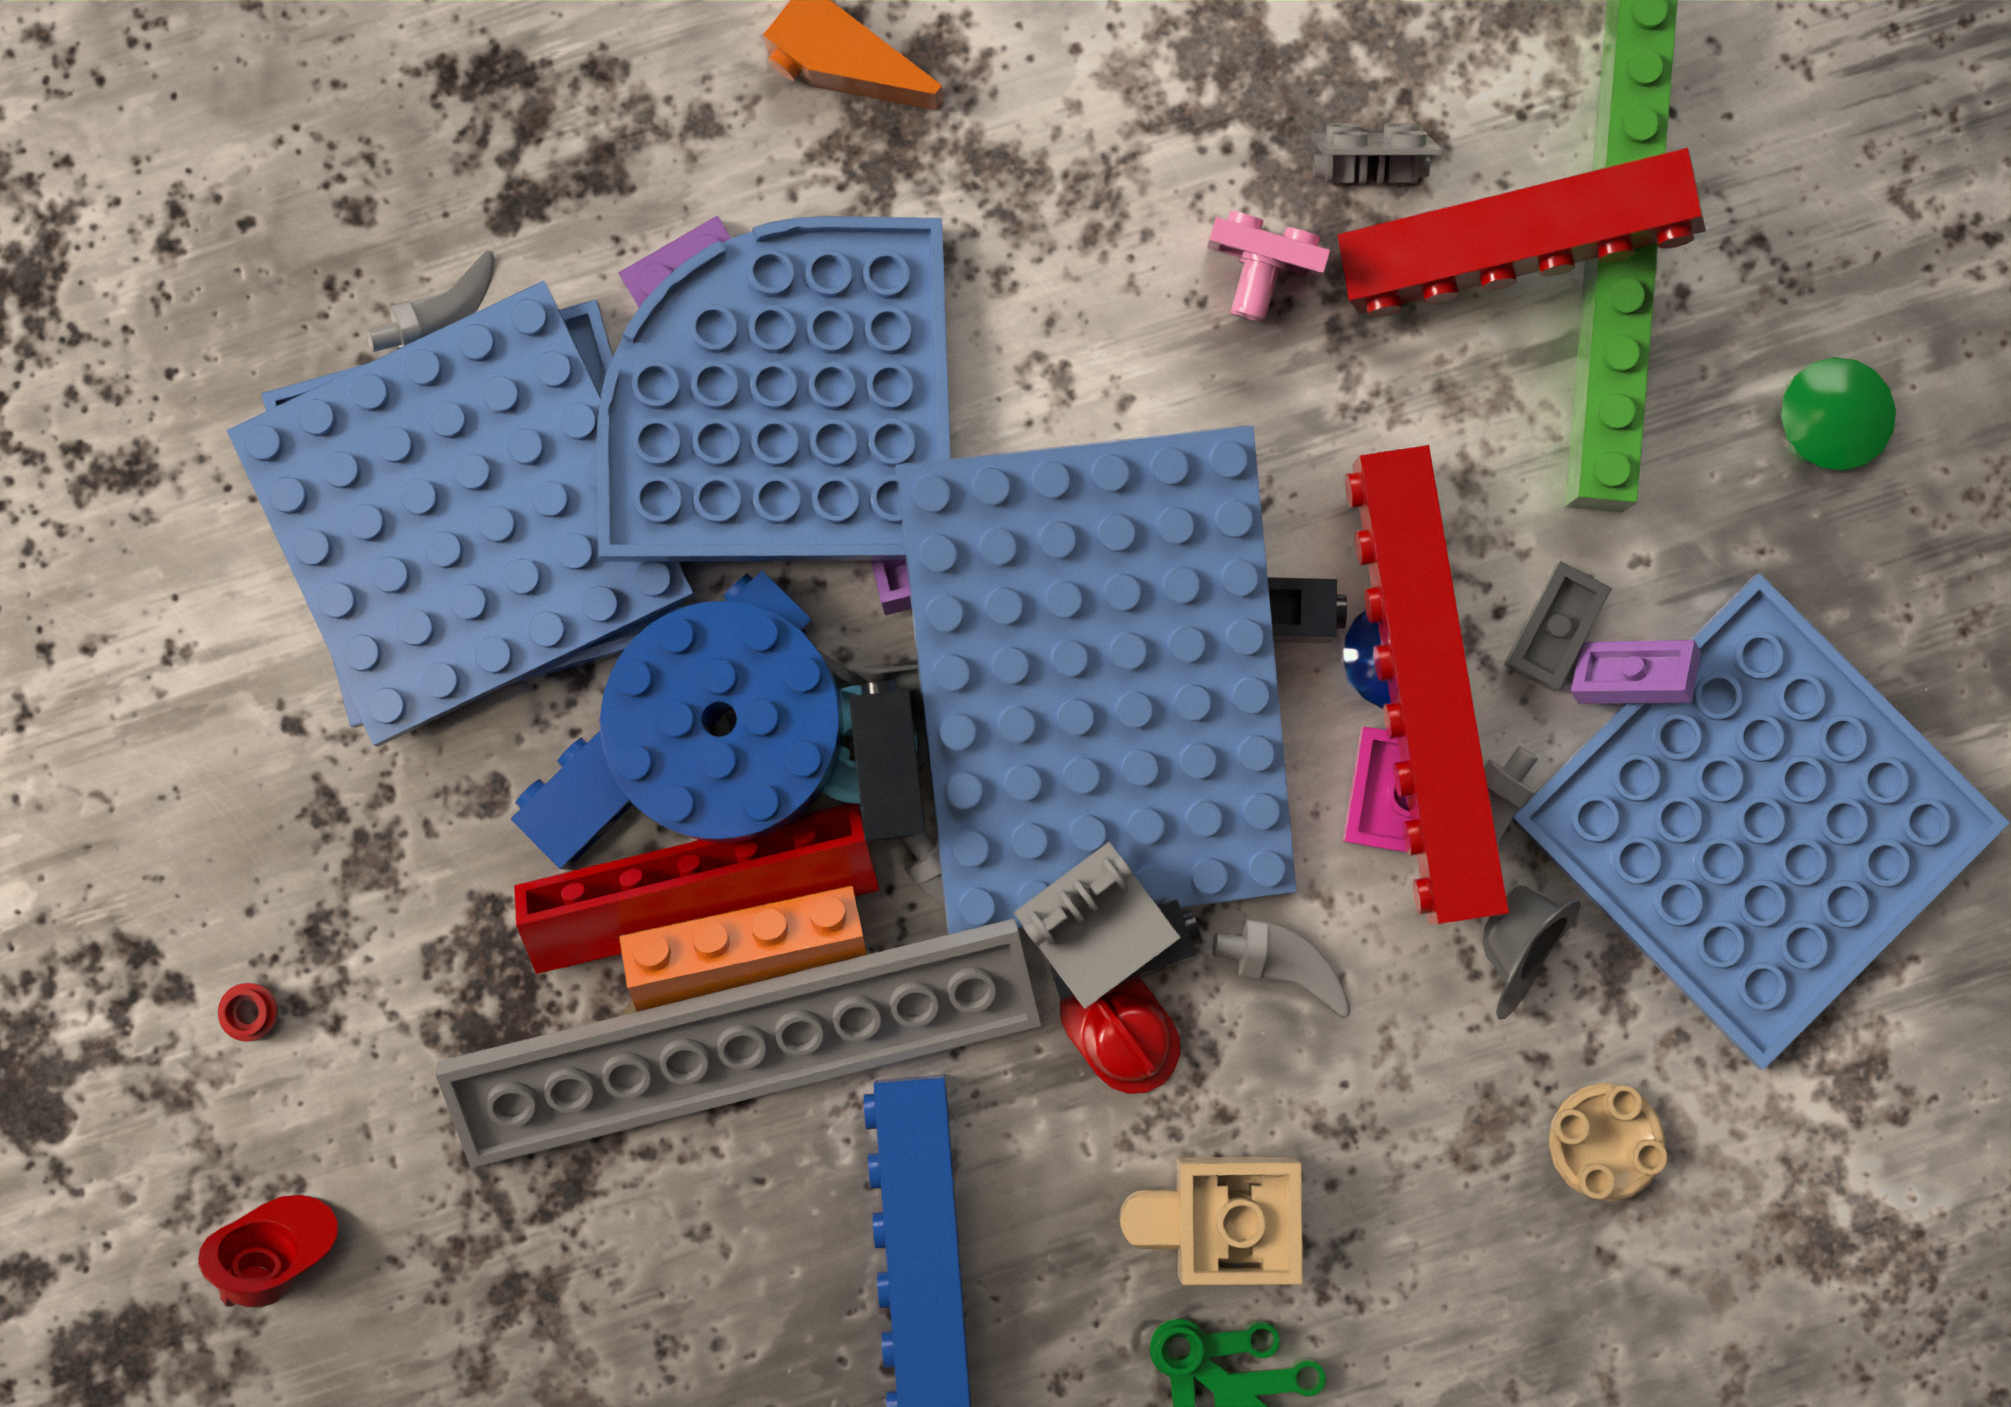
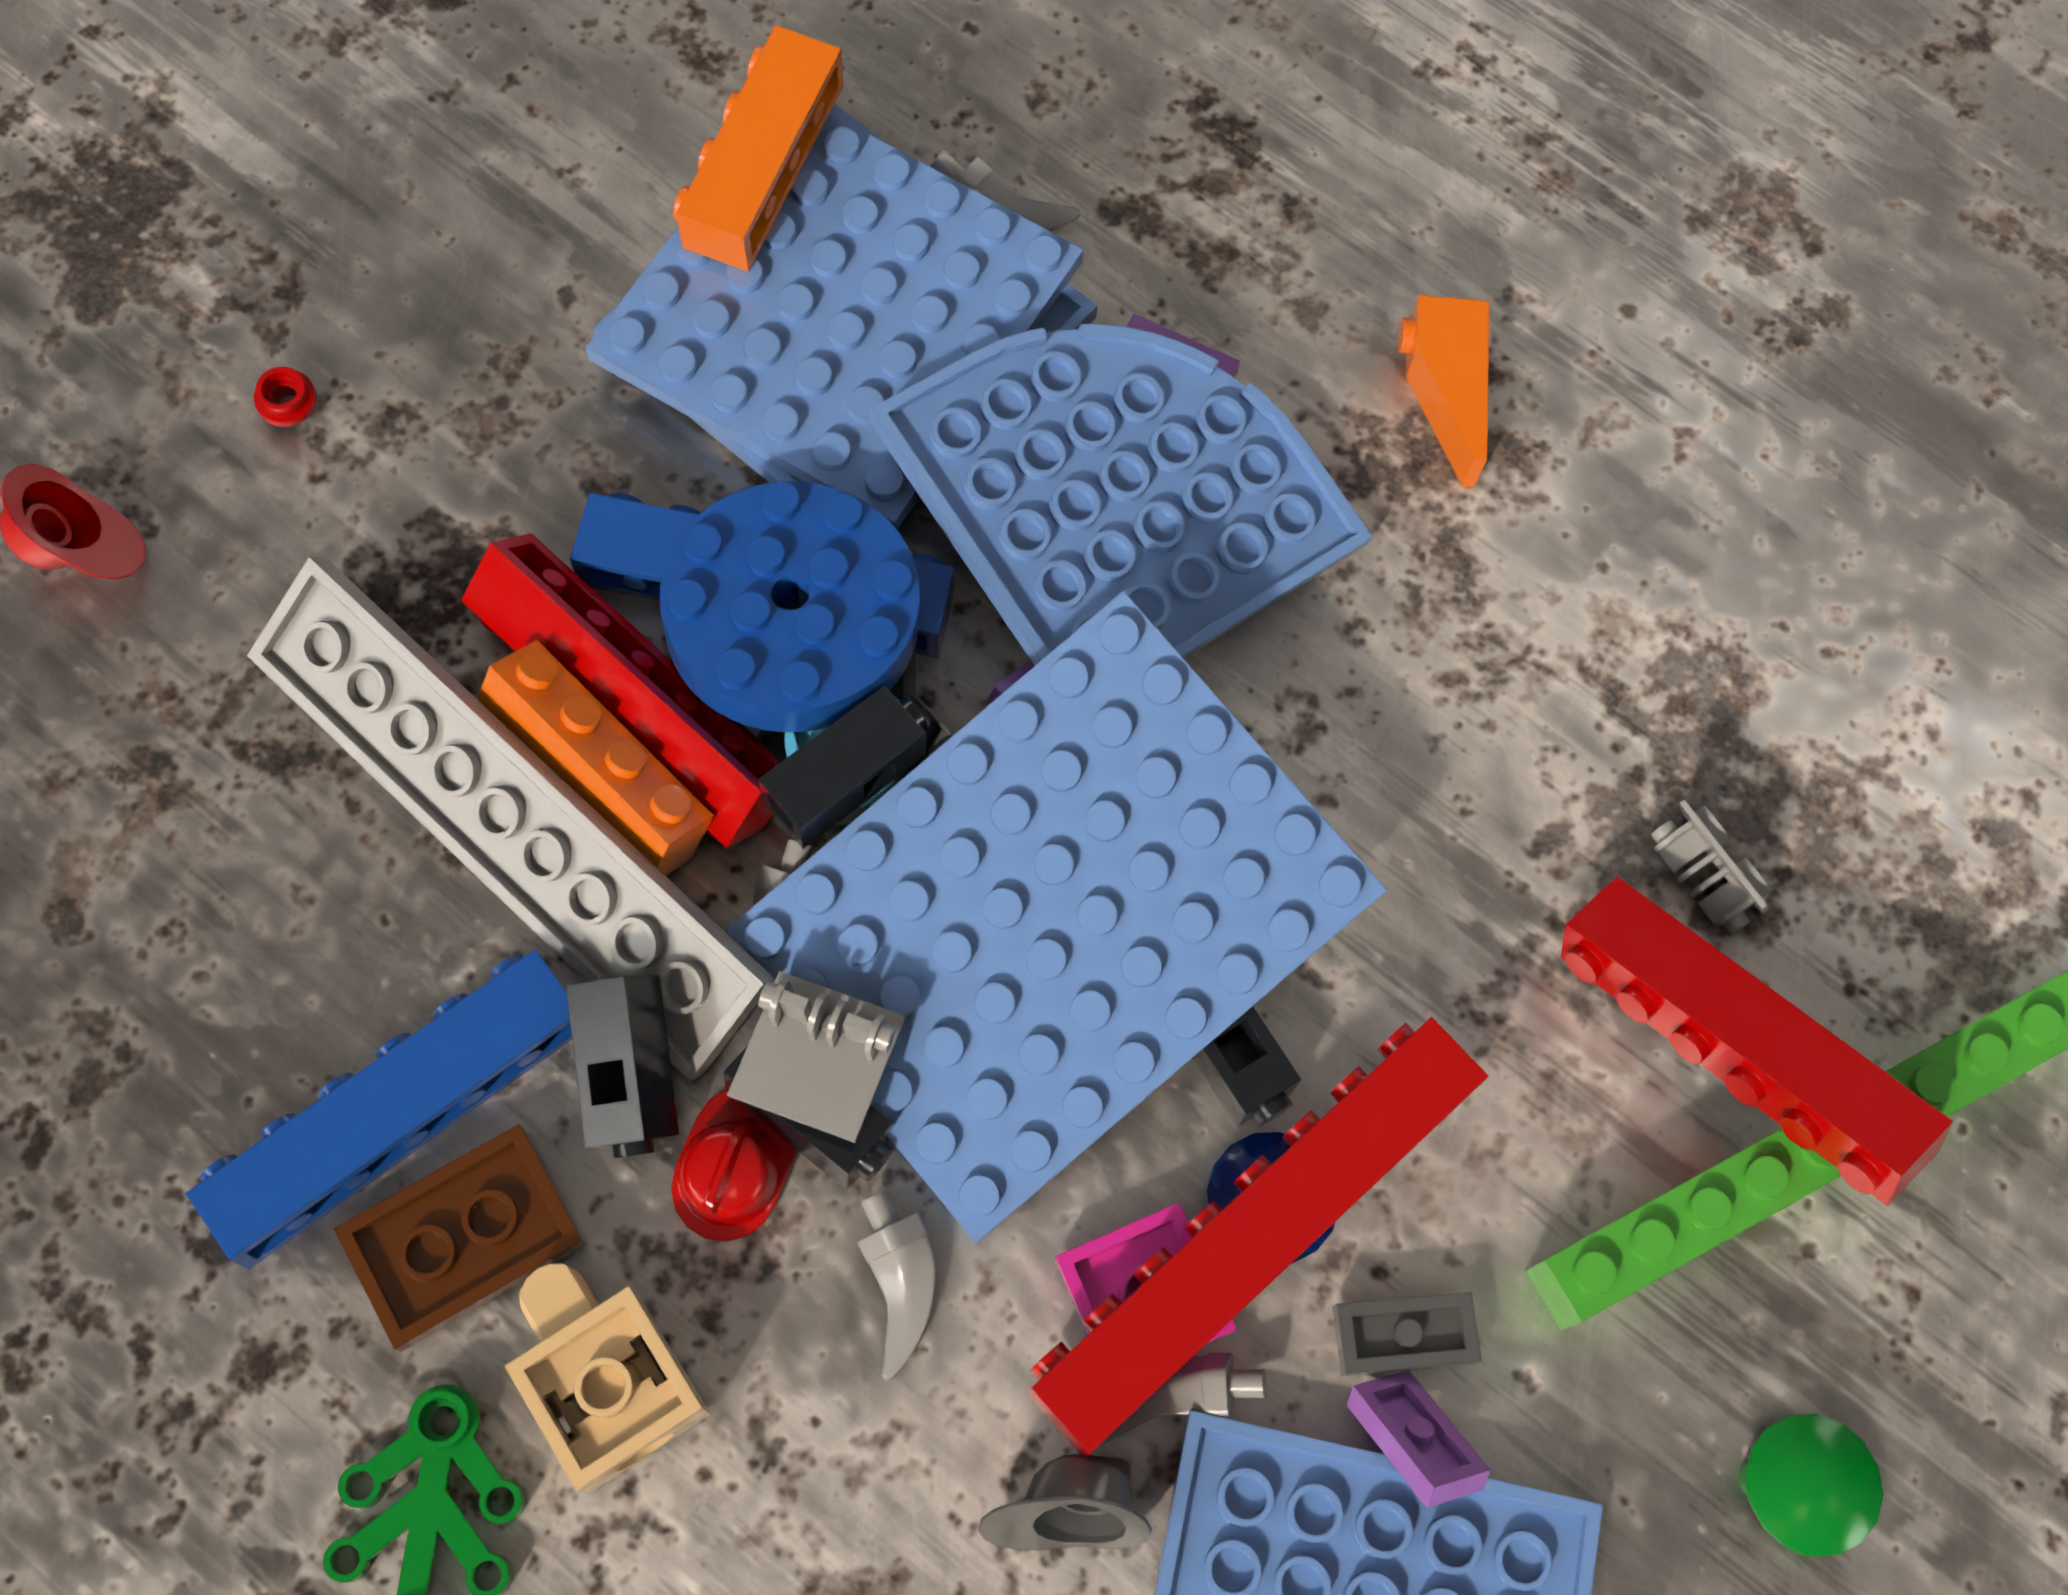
camera: 50 degrees right, 15 degrees down
bright pink plate [1207,211,1330,323] -> none
none -> reddish brown plate [333,1124,586,1352]
none -> black brick [566,975,679,1158]
none -> orange brick [673,25,844,272]

